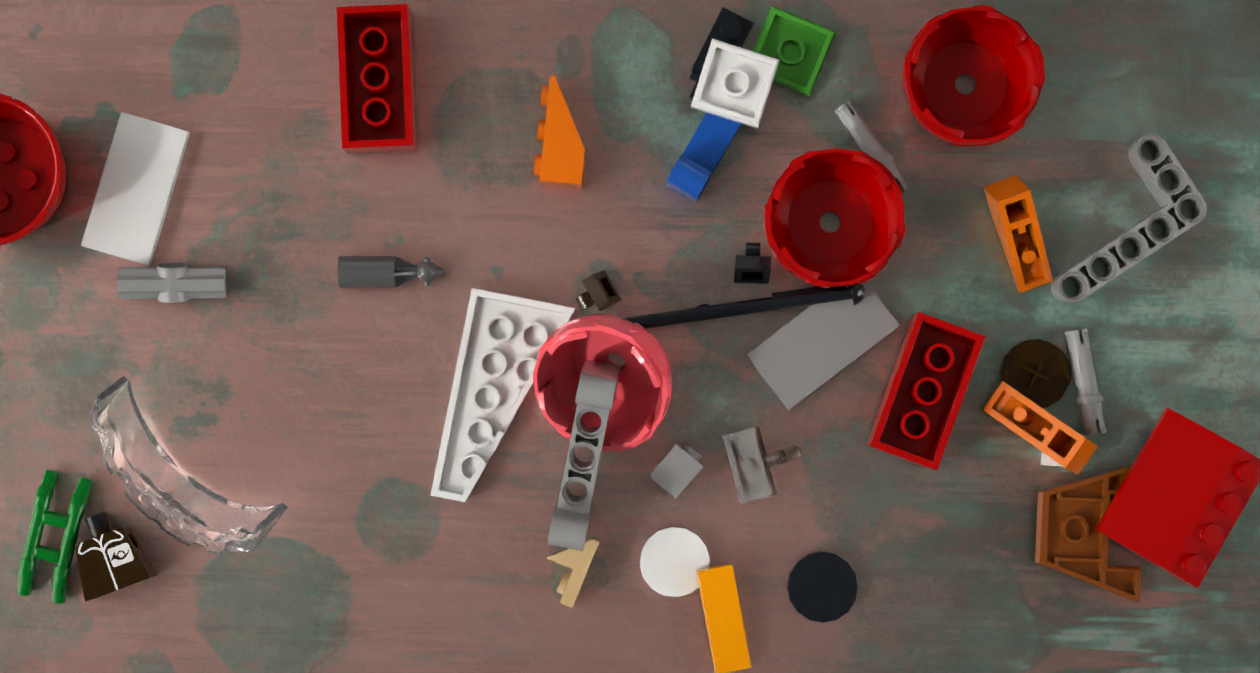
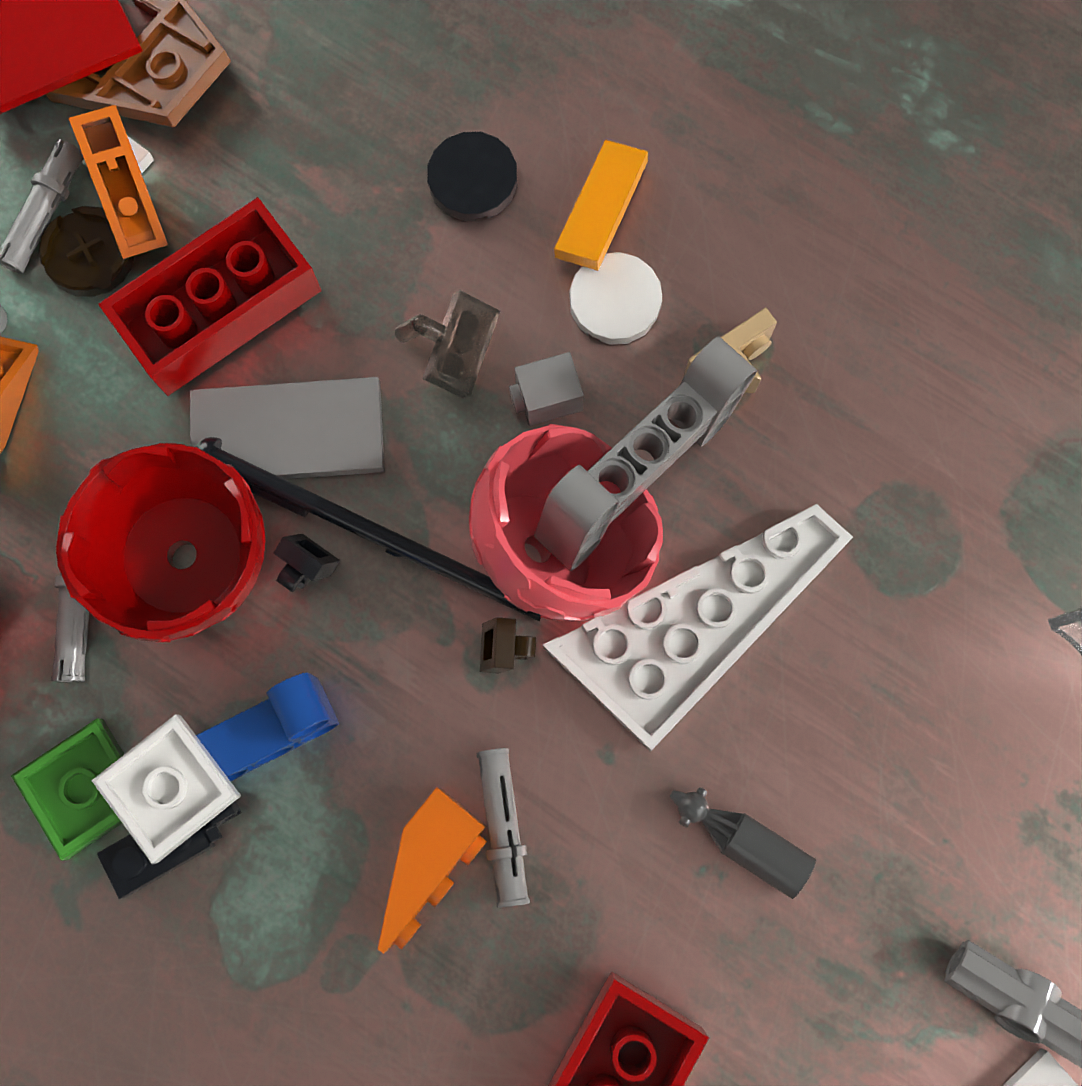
camera: 145 degrees left, 10 degrees down
none -> light grey pin [477,748,530,908]

